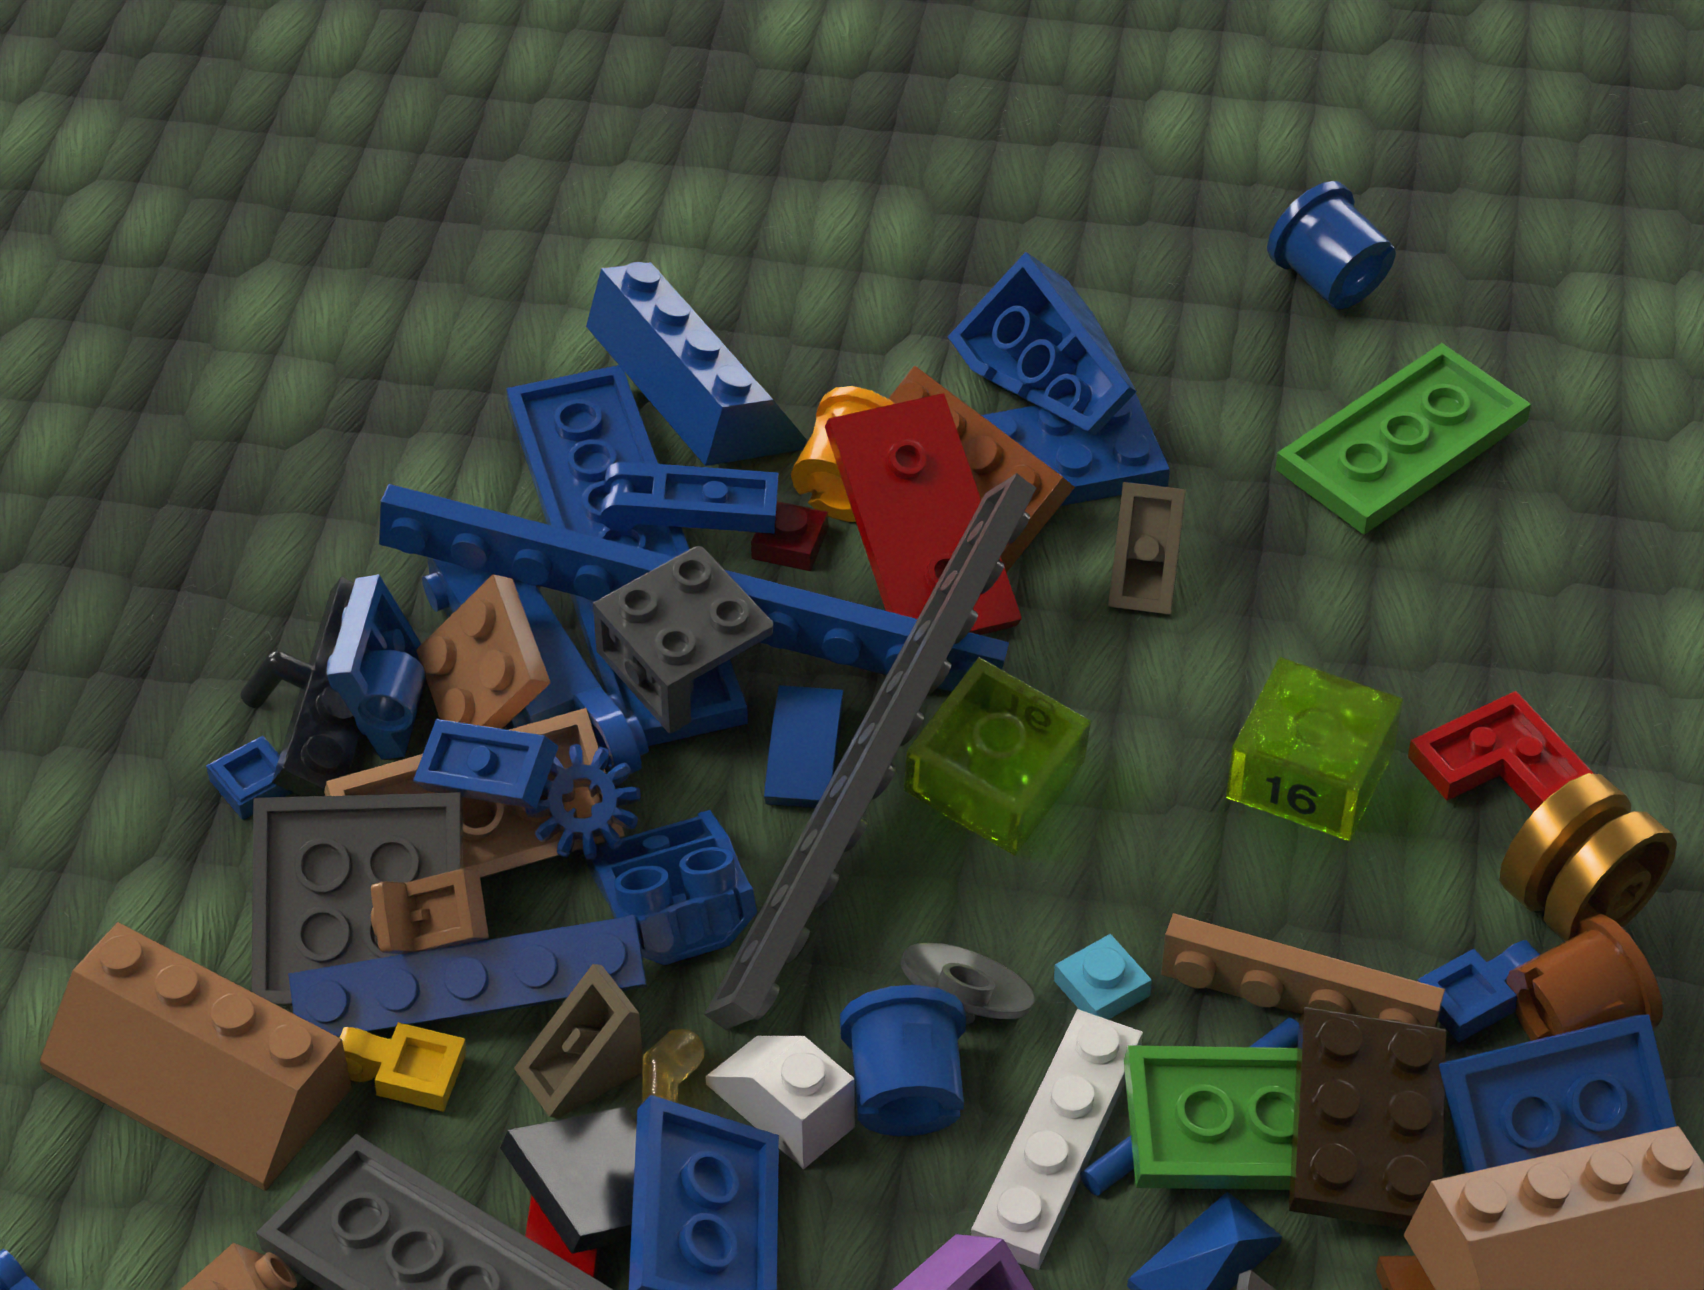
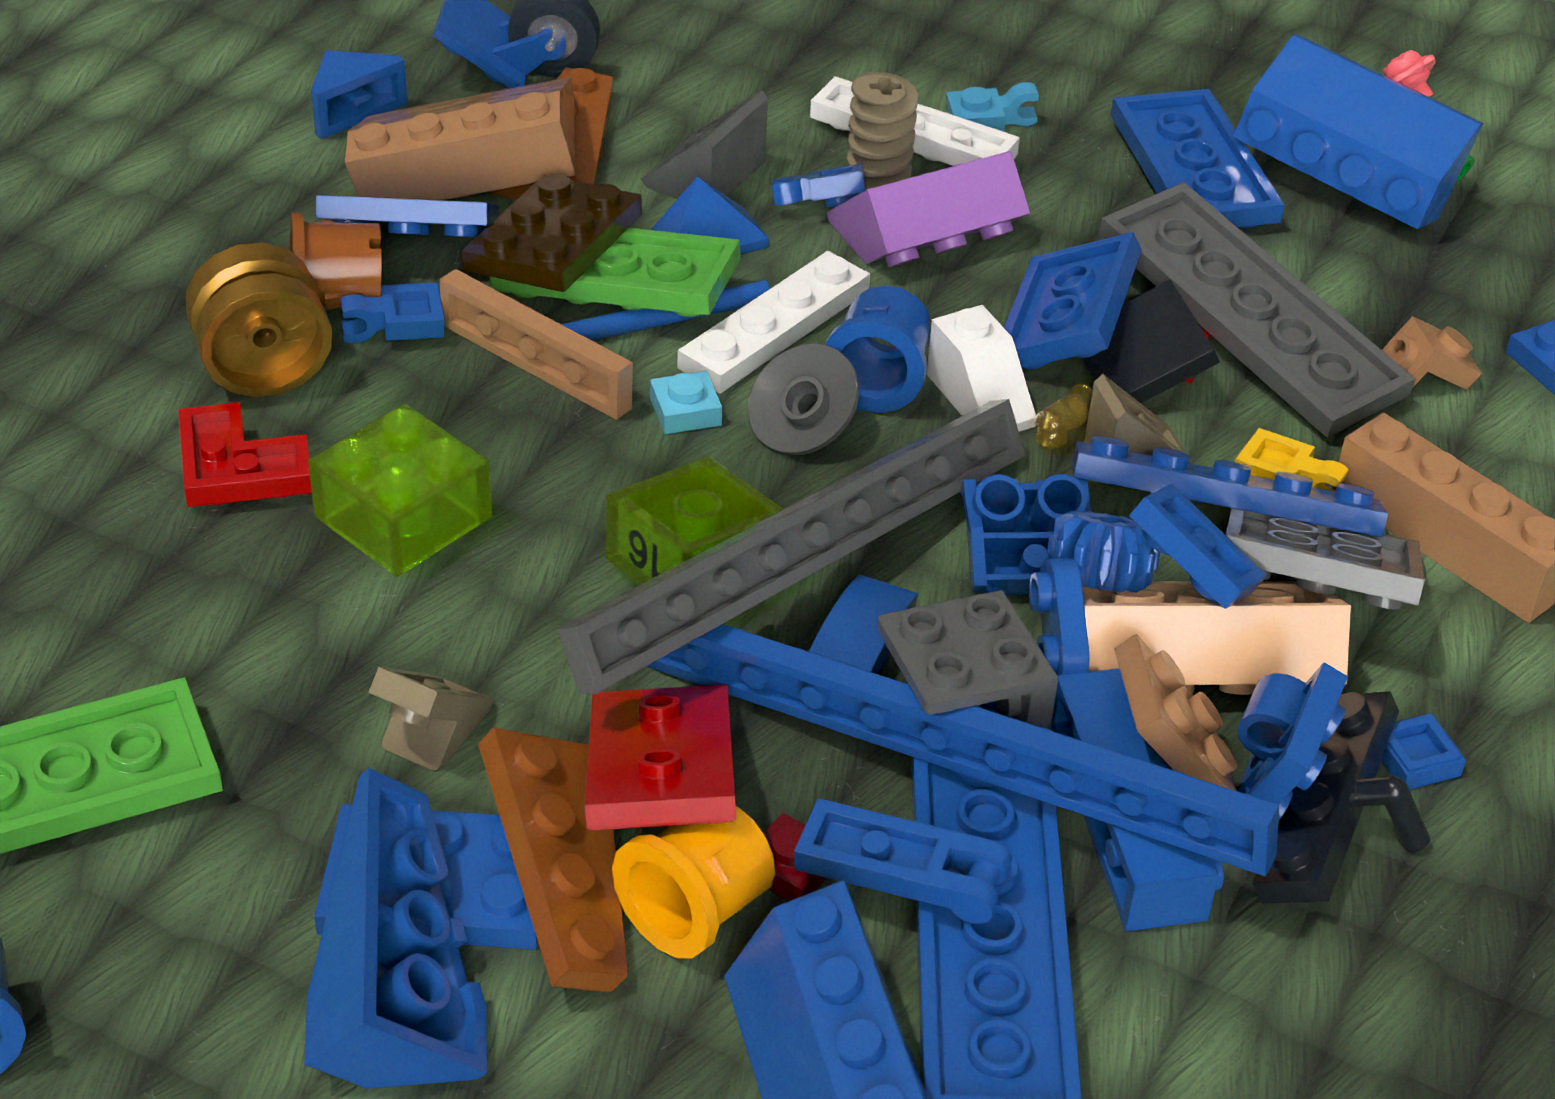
camera: 165 degrees left, 5 degrees down
medium nougat bracket [371,868,489,954] -> none

